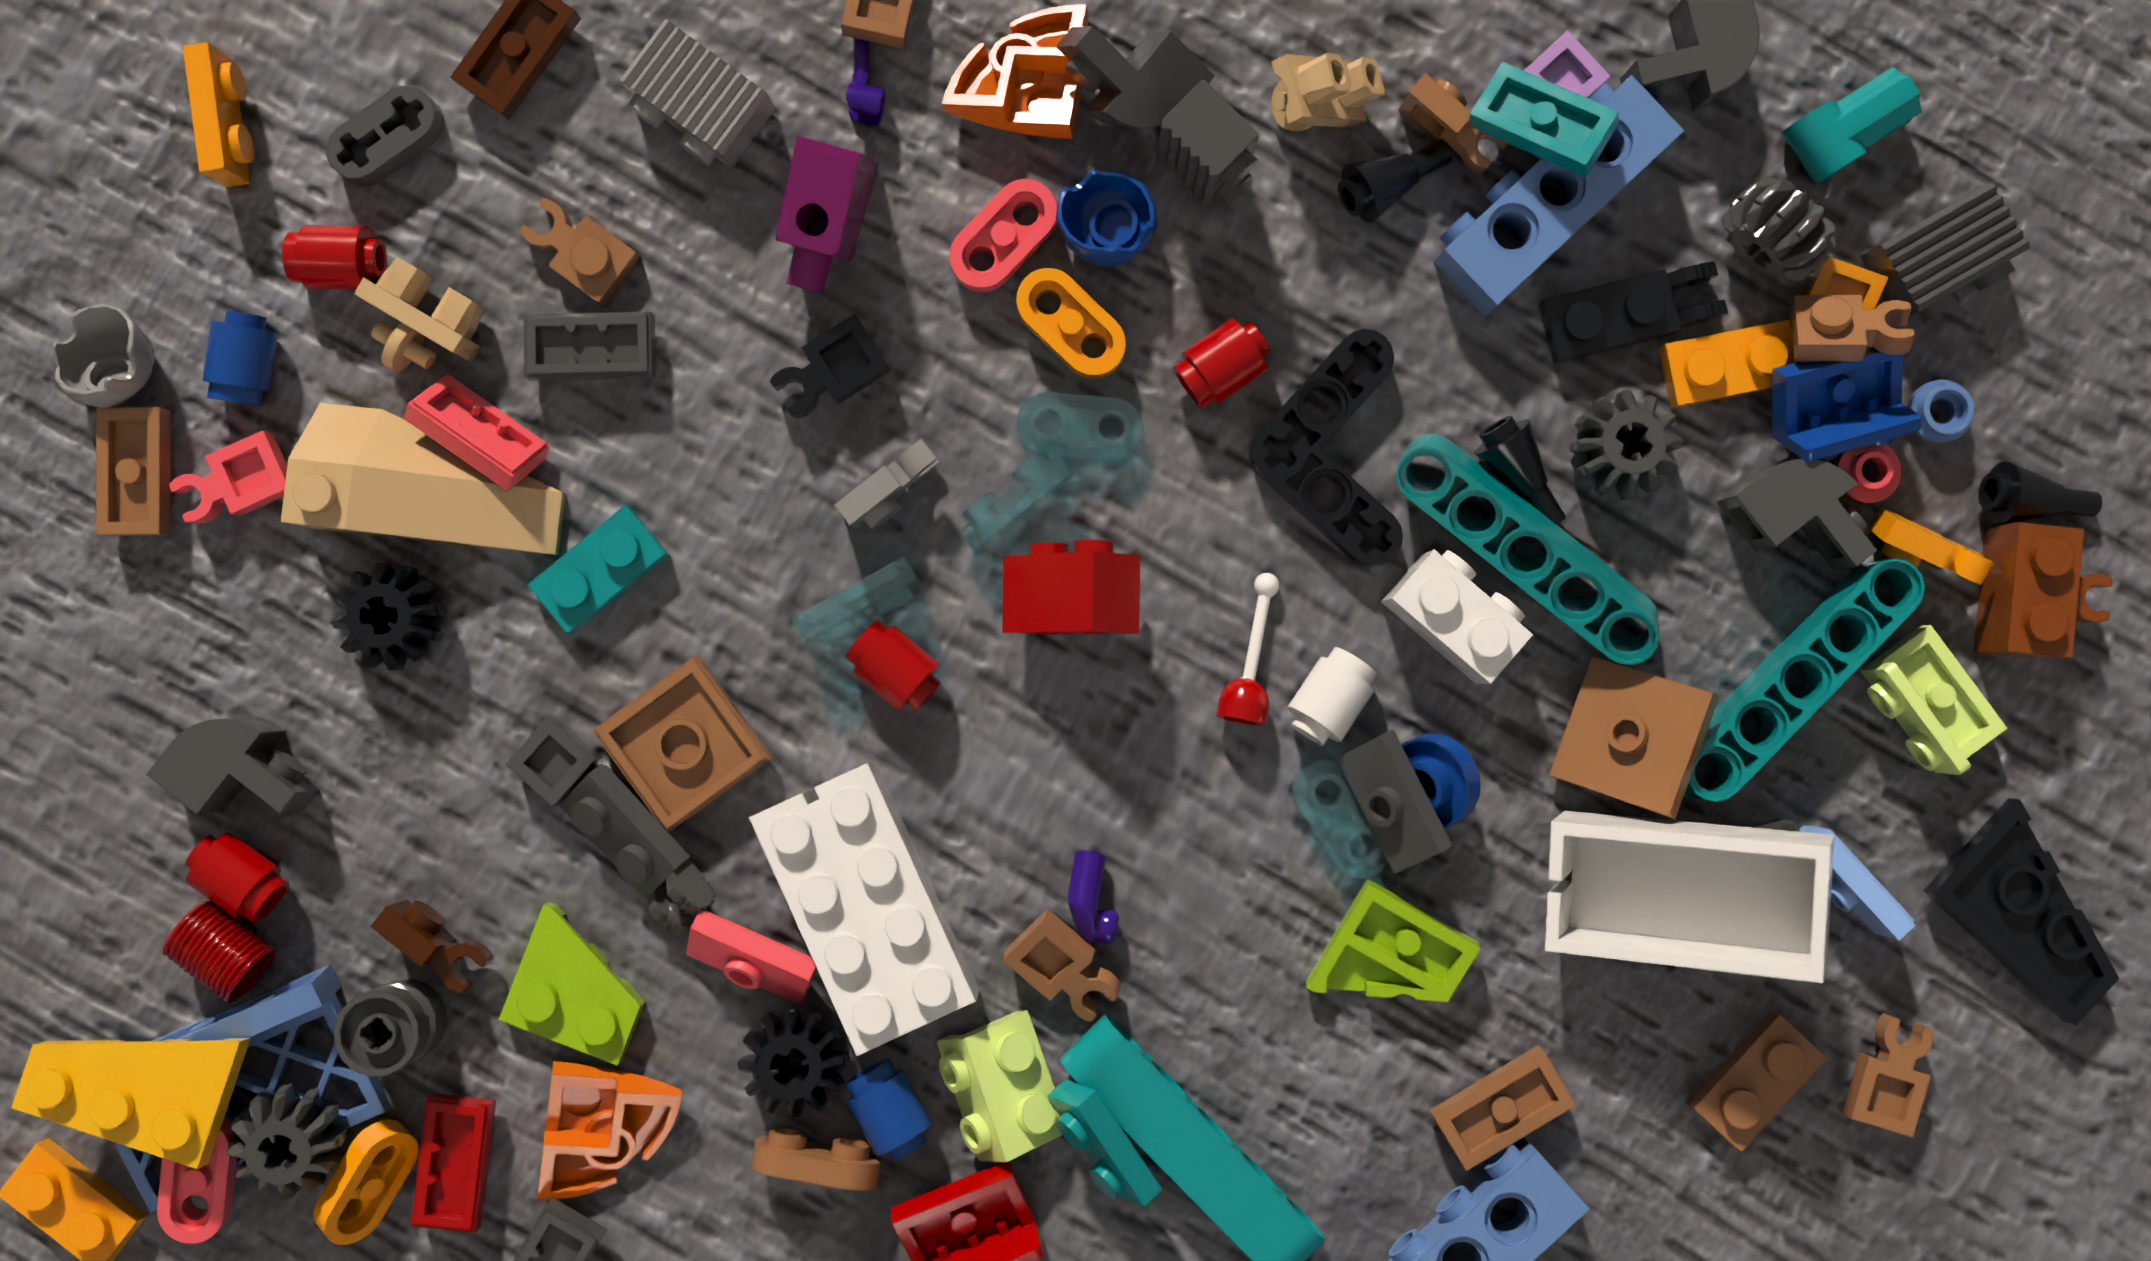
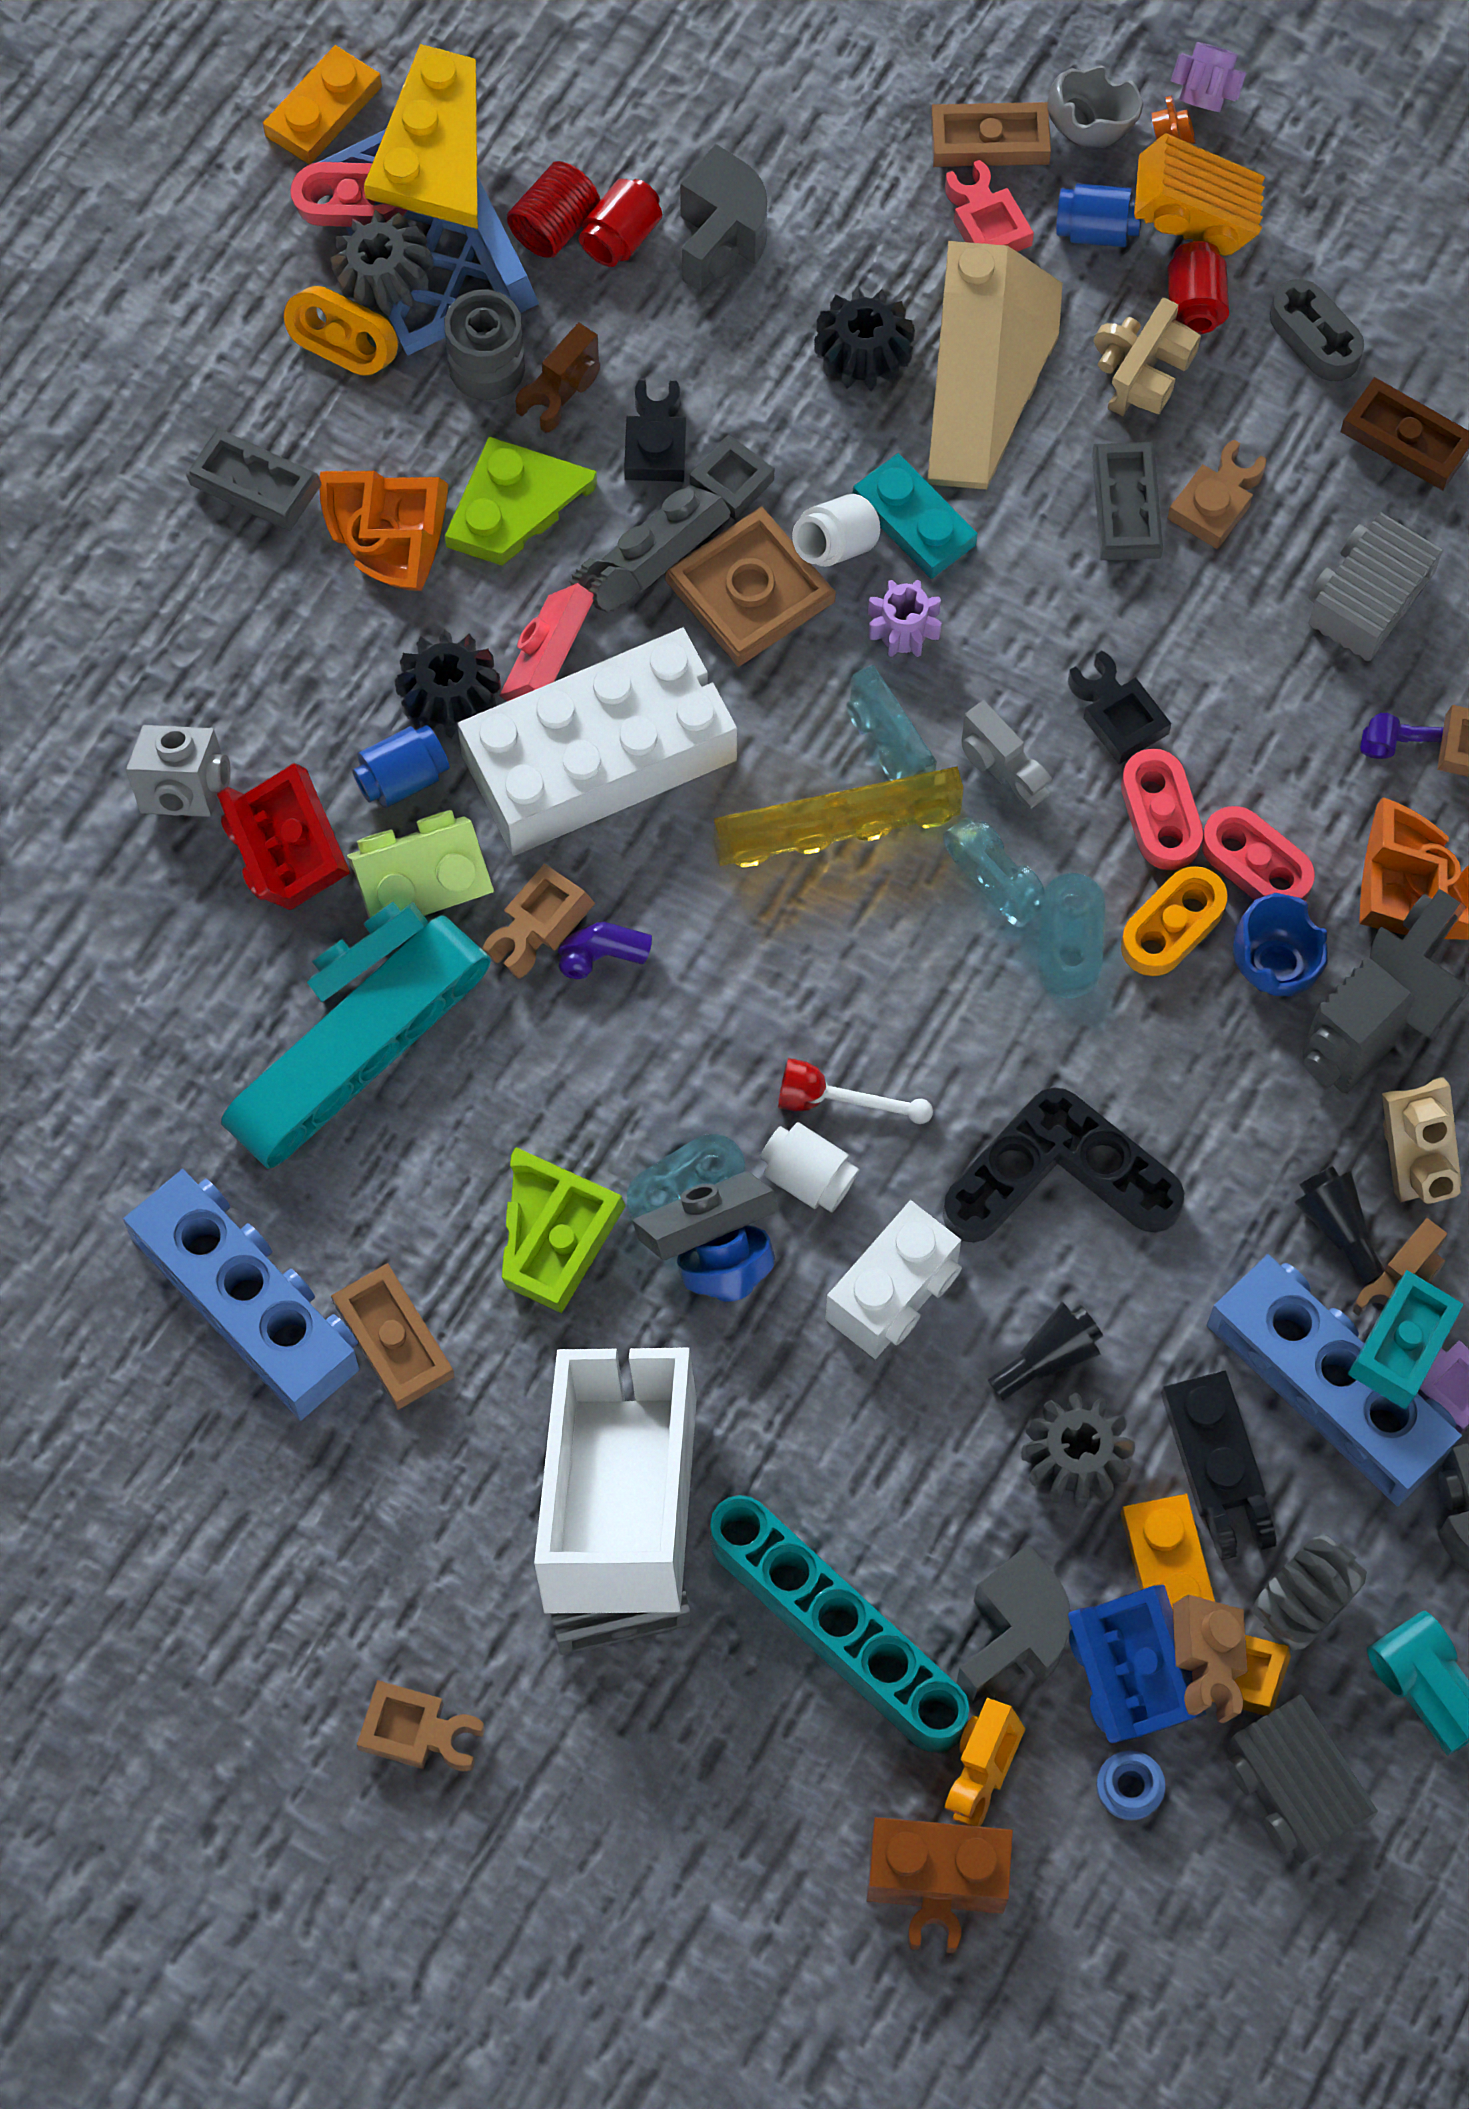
camera: 85 degrees right, 20 degrees down
light orange plate [183,42,254,187] -> none
coral plate [403,374,550,492] -> none
red plate [411,1093,496,1233] -> none
medium nougat plate [751,1127,882,1191] -> none
magenta torso [776,136,879,294] -> none
red brick [845,619,942,713] -> none
red brick [1002,540,1140,635] -> none
red brick [1172,318,1271,409] -> none
teal beam [1396,434,1659,665] -> none
medium nougat plate [1549,656,1719,819] -> none
medium nougat plate [1686,1010,1827,1152] -> none
light blue plate [1800,825,1916,941] -> none
coral plate [1835,444,1901,504] -> none
yellowish green bracket [1860,625,2008,775] -> none
black wing [1923,798,2119,1026] -> none
black cone [1978,461,2102,524] -> none
none -> black plate [624,380,686,482]
none -> clear yellow plate [714,766,964,867]
none -> white brick [792,494,880,567]
none -> lavender gear [868,580,941,657]
none -> coral plate [1121,749,1203,870]
none -> light orange brick [1134,133,1265,256]
none -> orange plate [1152,95,1196,144]
none -> lavender gear [1171,42,1246,112]

